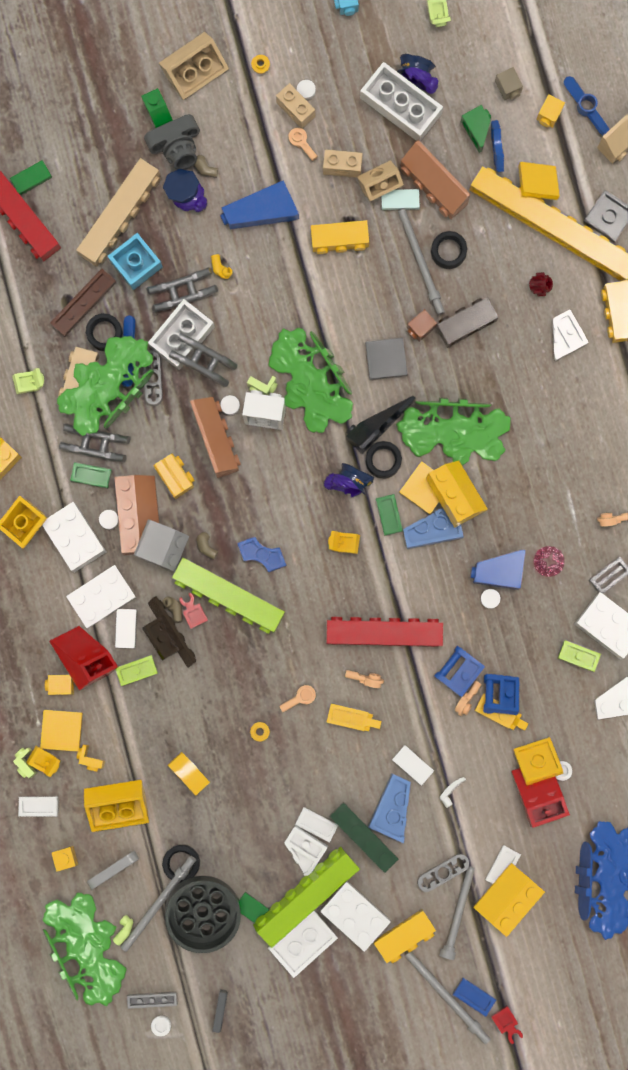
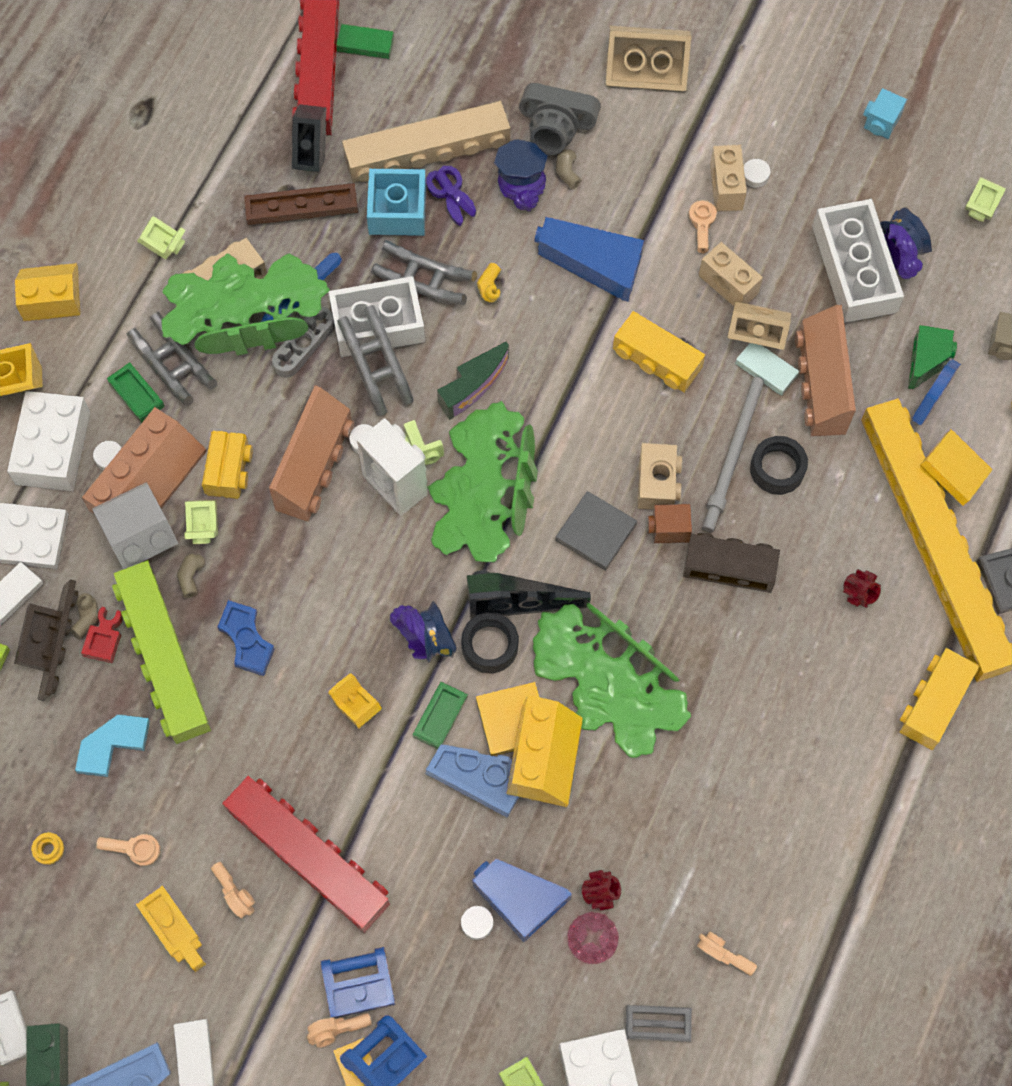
camera: 35 degrees right, 15 degrees down
black tyre [85,313,123,351] -> none
green slope [141,88,173,128] -> none
yellow plate [251,55,270,74] -> none
white wing [553,310,588,361] -> none
none -> medium azure tile [75,715,150,777]
none -> yellowish green bracket [184,500,218,544]
none -> black brick [292,104,326,172]
none -> dark purple piece [426,166,476,226]
none -> dark green slope [437,341,509,420]
none -> dark red gear [581,870,621,911]
none -> tan brick [638,443,682,510]

